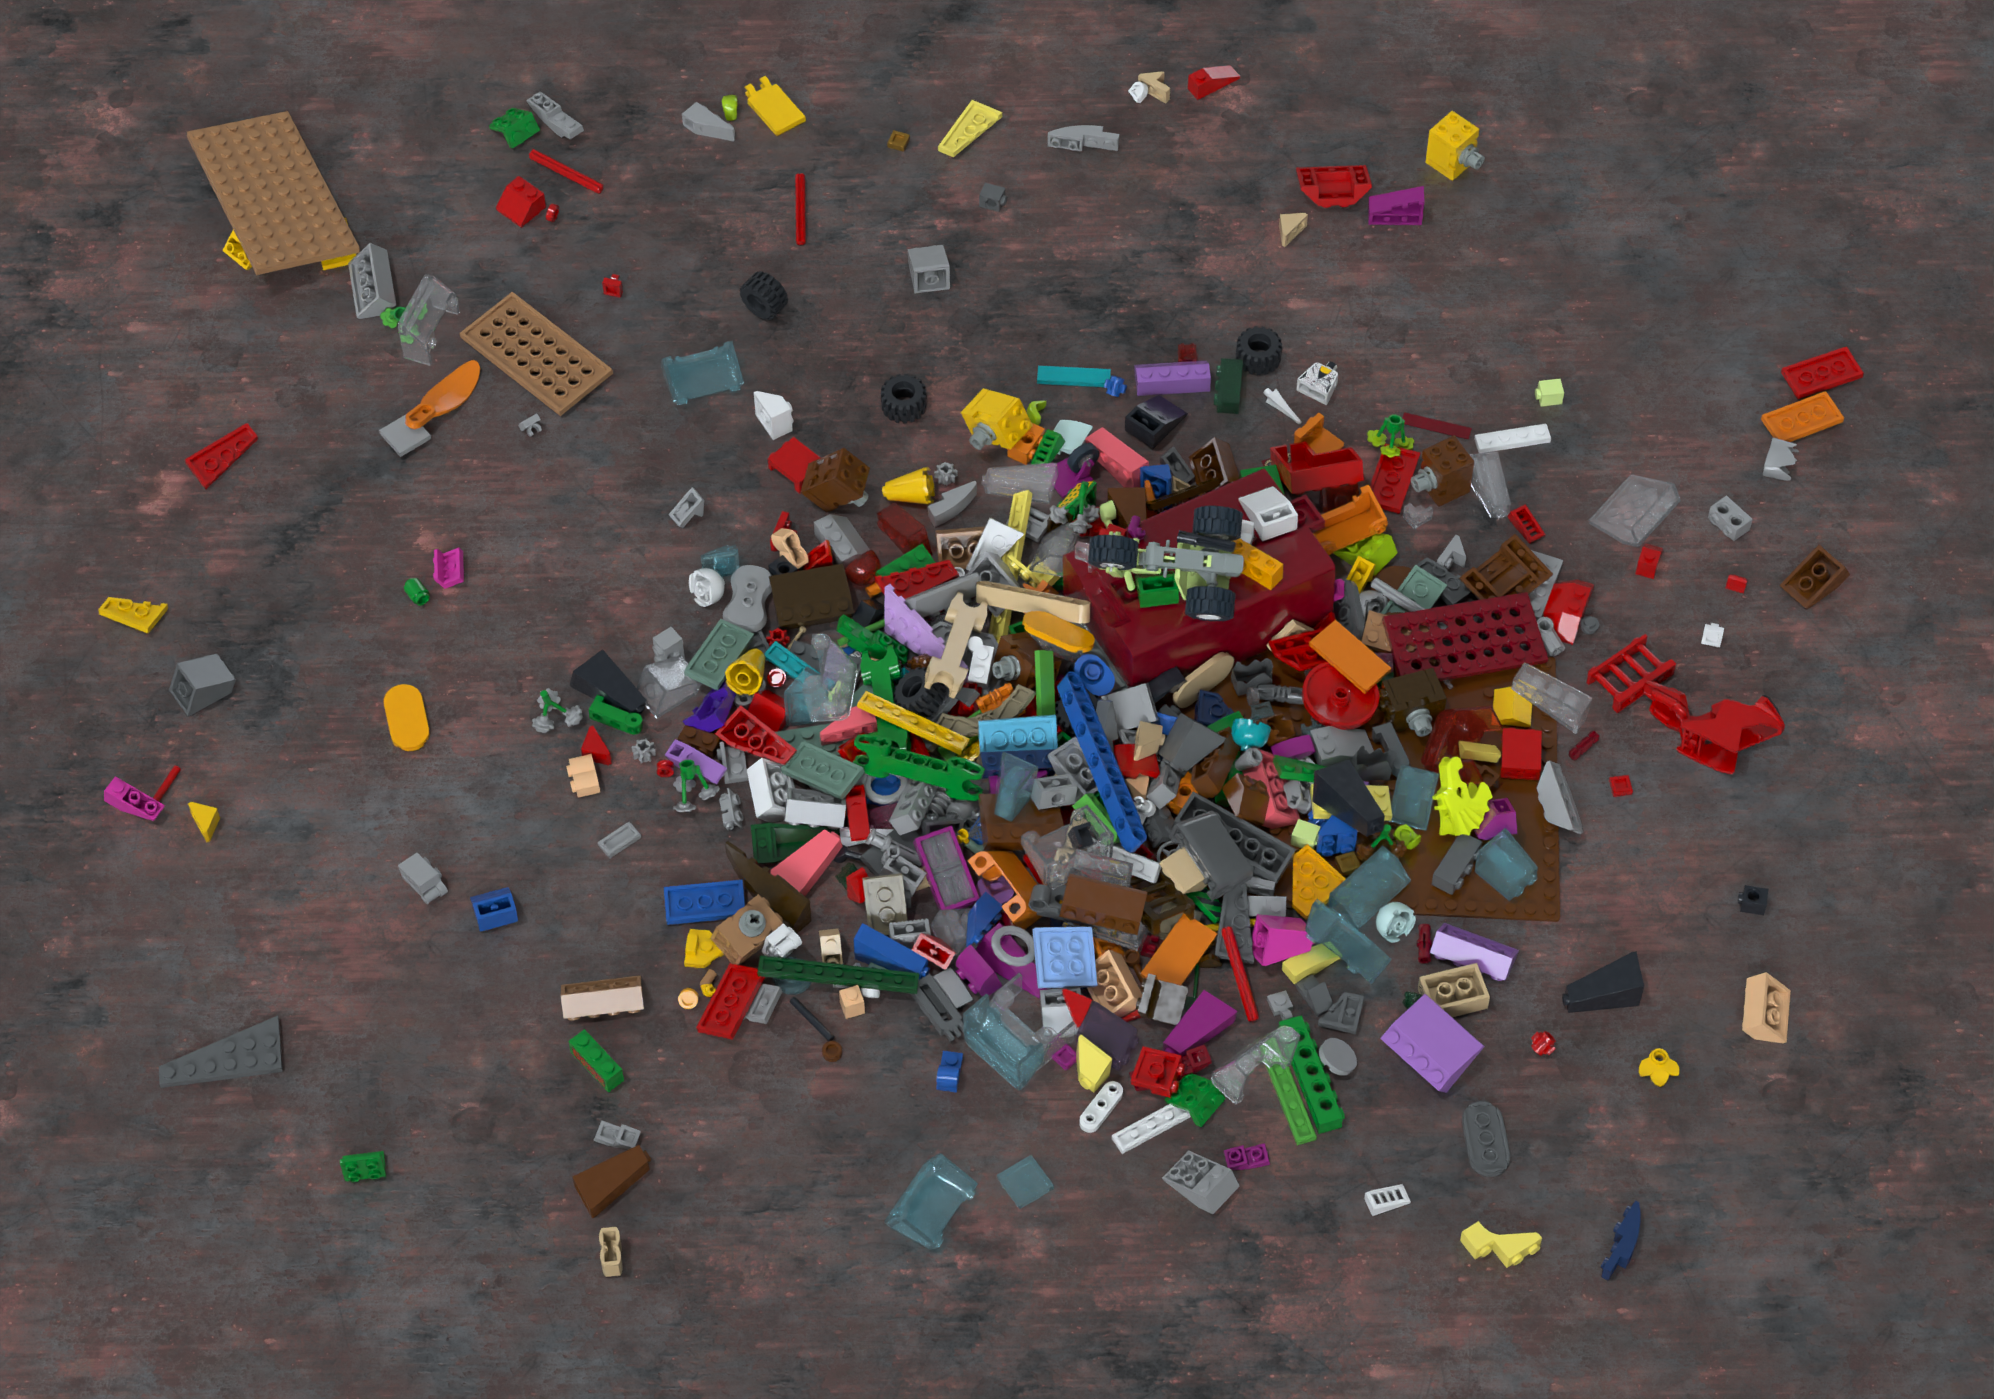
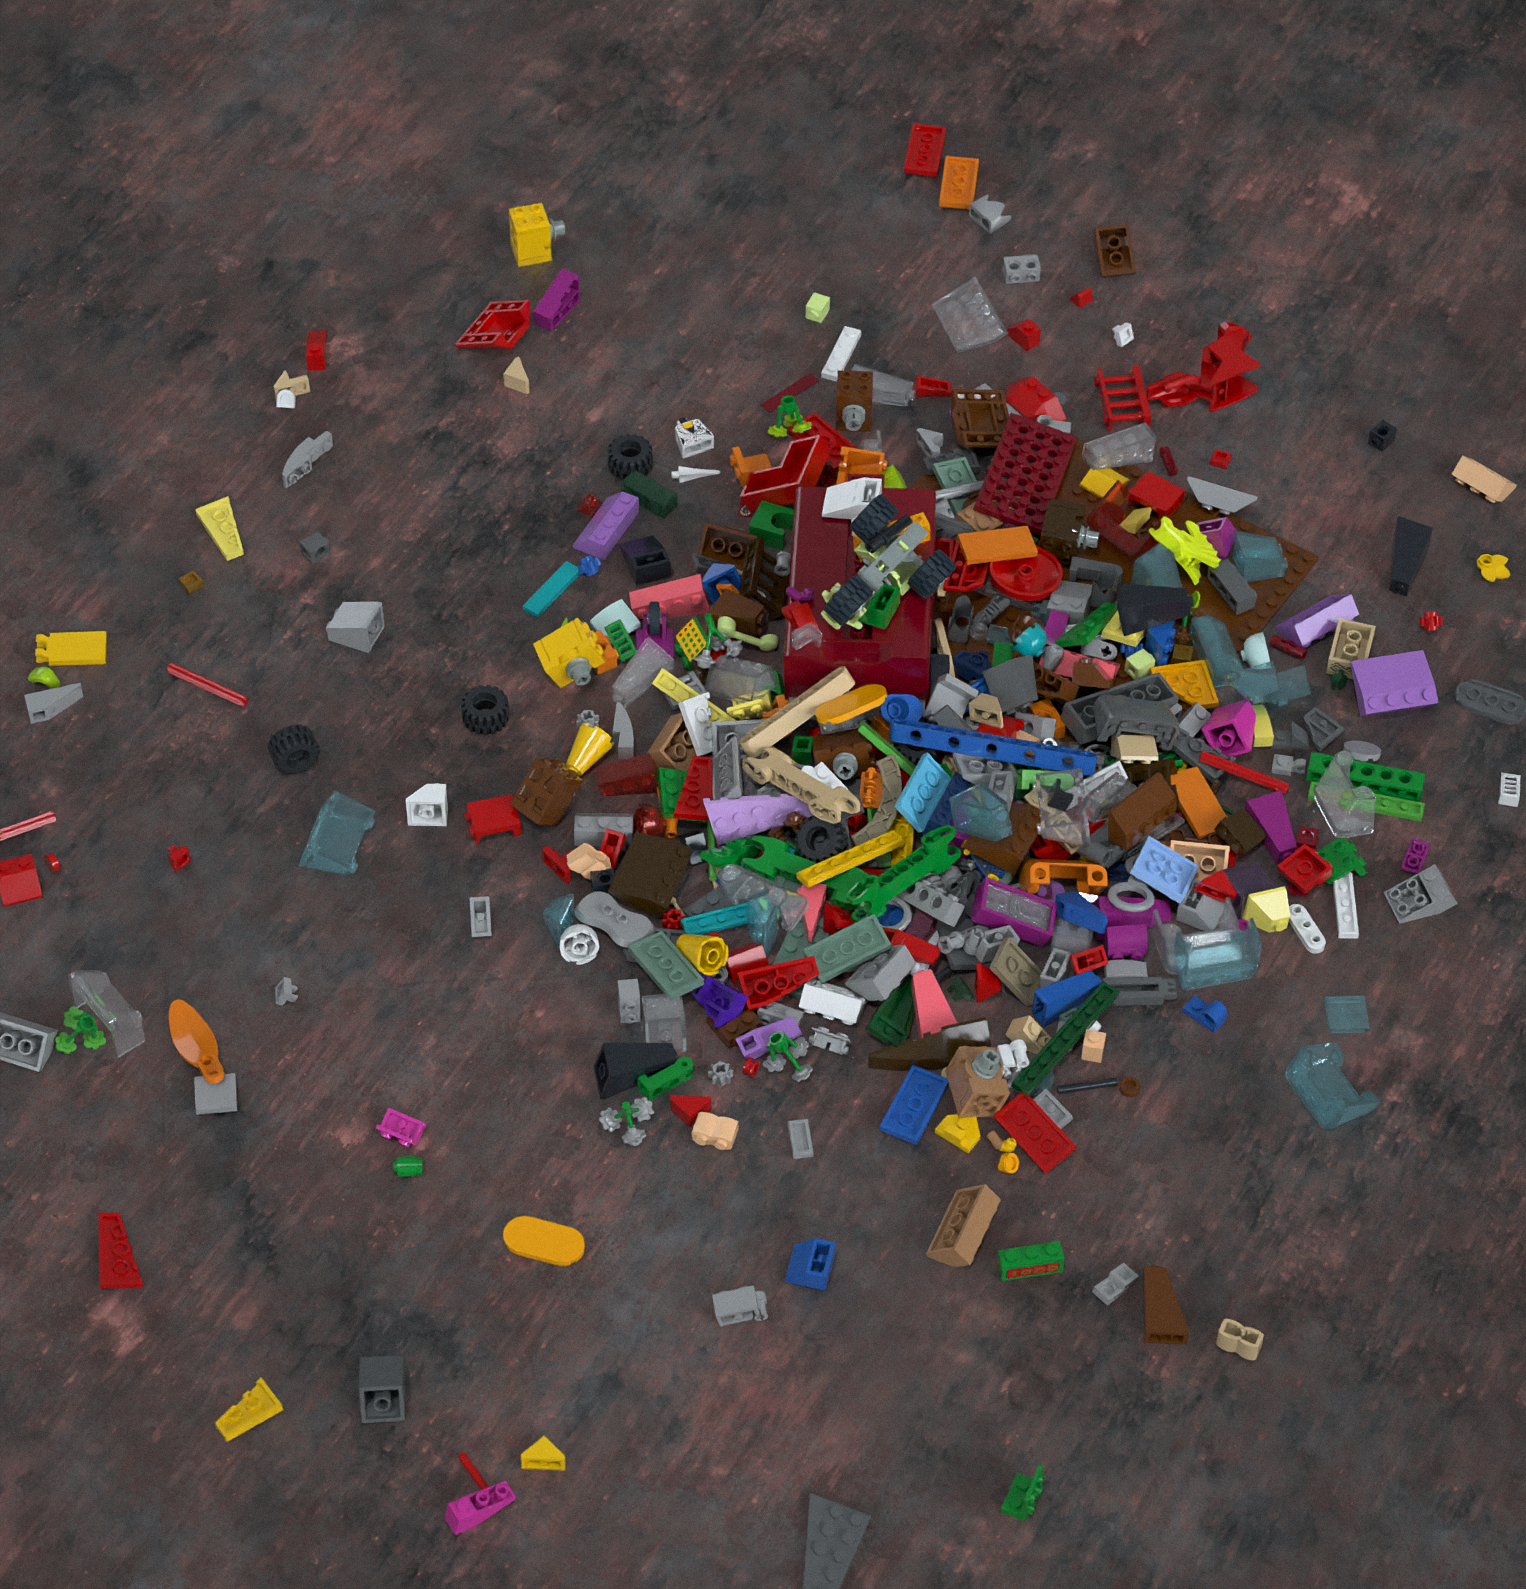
camera: 60 degrees left, 5 degrees down
medium nougat piece [460,292,613,416] -> none

